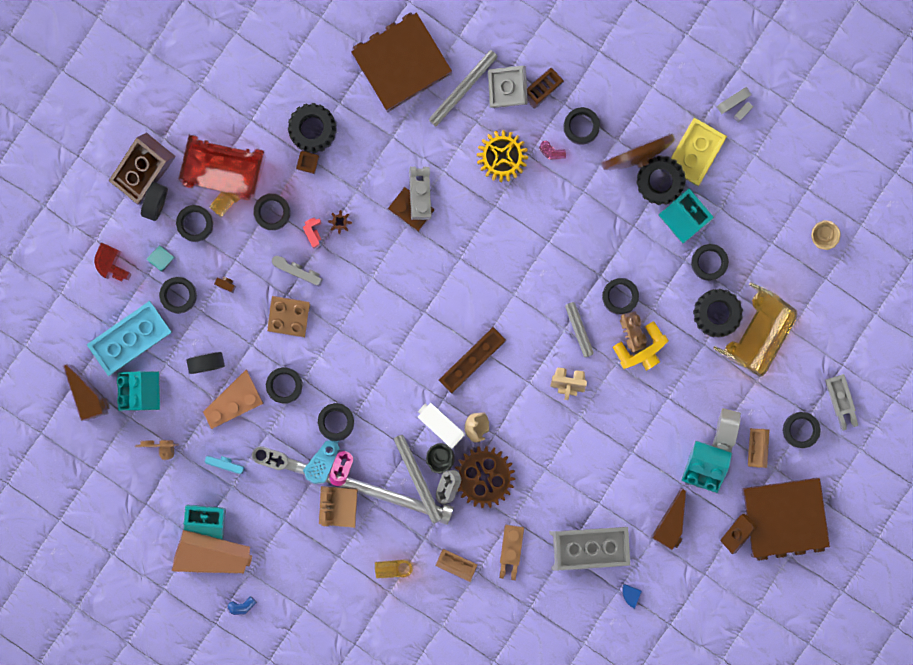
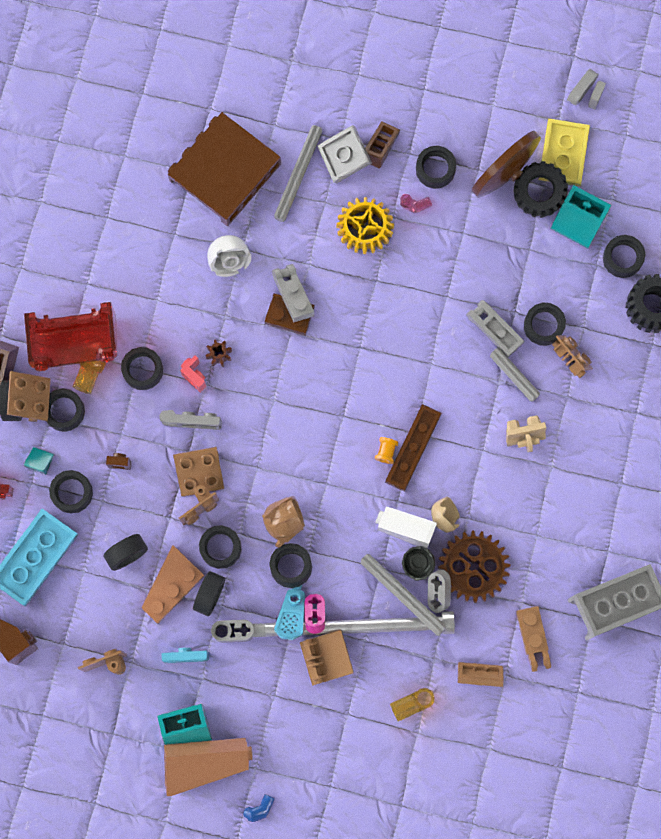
camera: 15 degrees left, 10 degrees down
teal slope [117,371,160,411] -> none
black tyre [288,103,337,153] -> none
reddish brown plate [296,151,320,175] -> none
yellow connector [612,321,669,371] -> none
none -> medium nougat hinge [7,371,50,422]
none -> medium nougat hinge [179,485,219,526]
none -> black tyre [193,571,226,616]
none -> white cylinder [207,235,251,277]
none -> medium nougat helmet [262,496,305,548]
none -> light orange bush [374,437,398,464]
none -> light grey plate [466,300,524,357]

